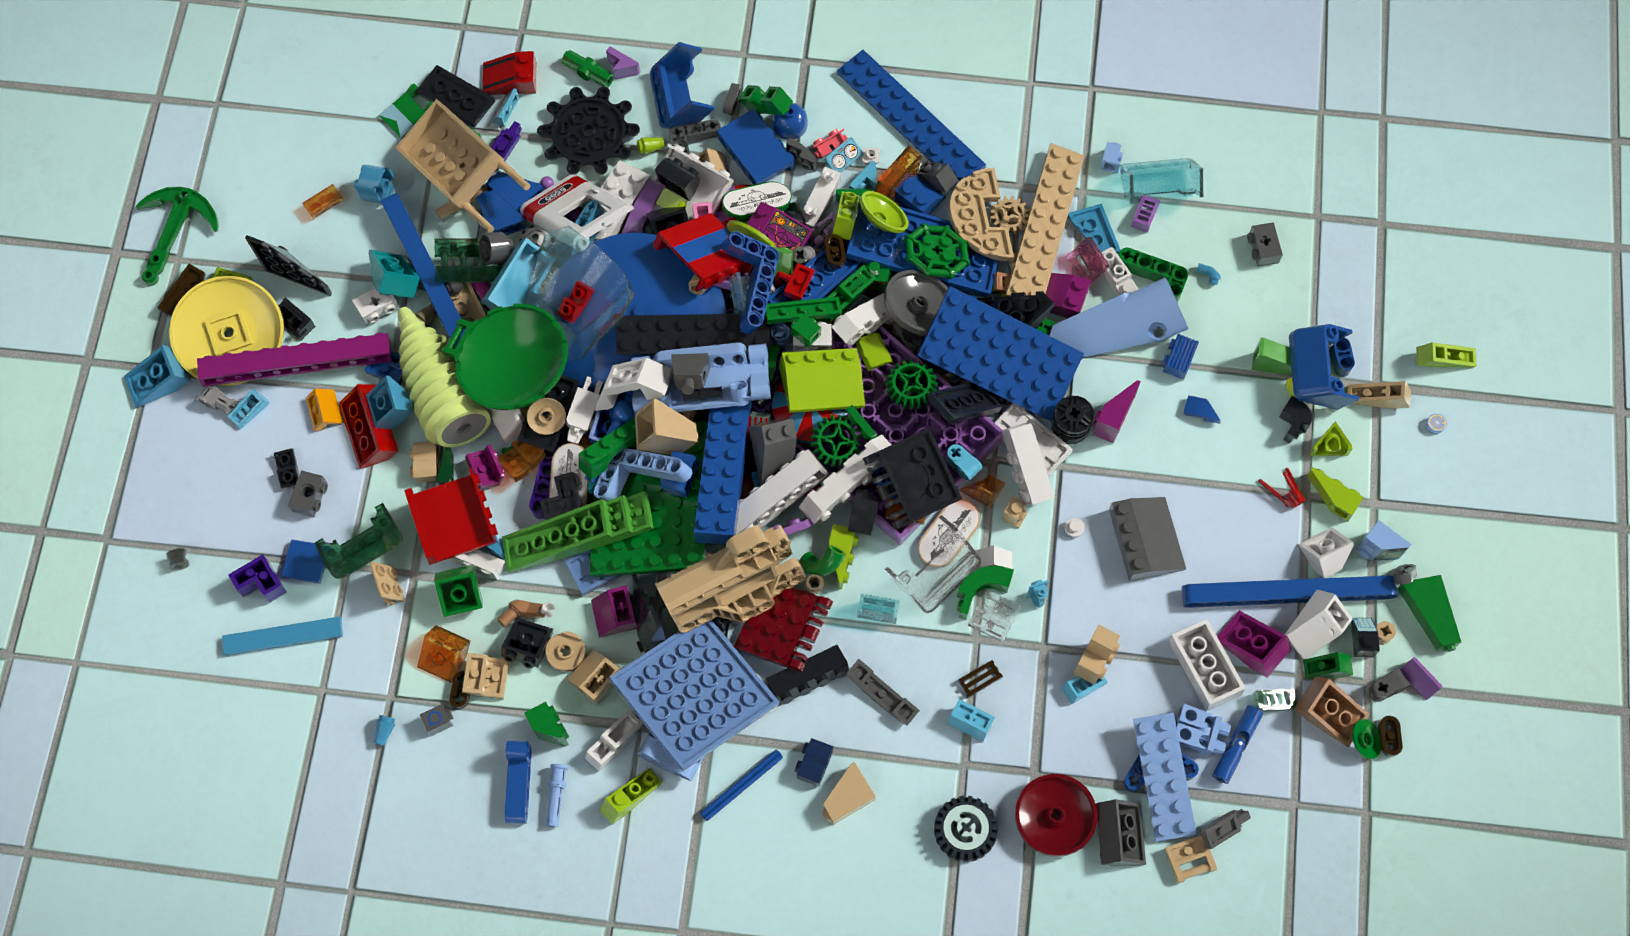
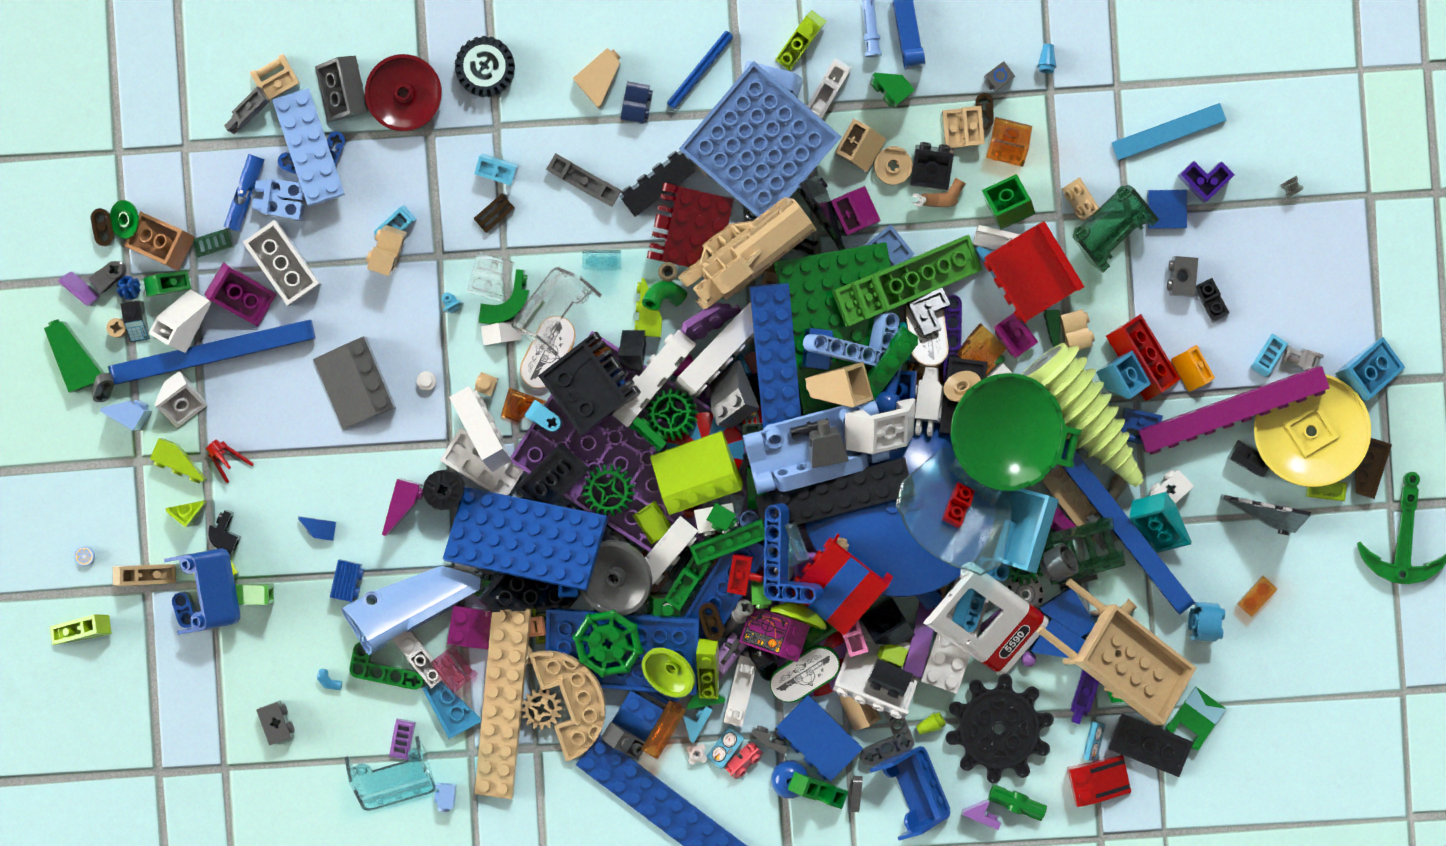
camera: 170 degrees right, 20 degrees up
none -> blue gear [116,276,141,300]

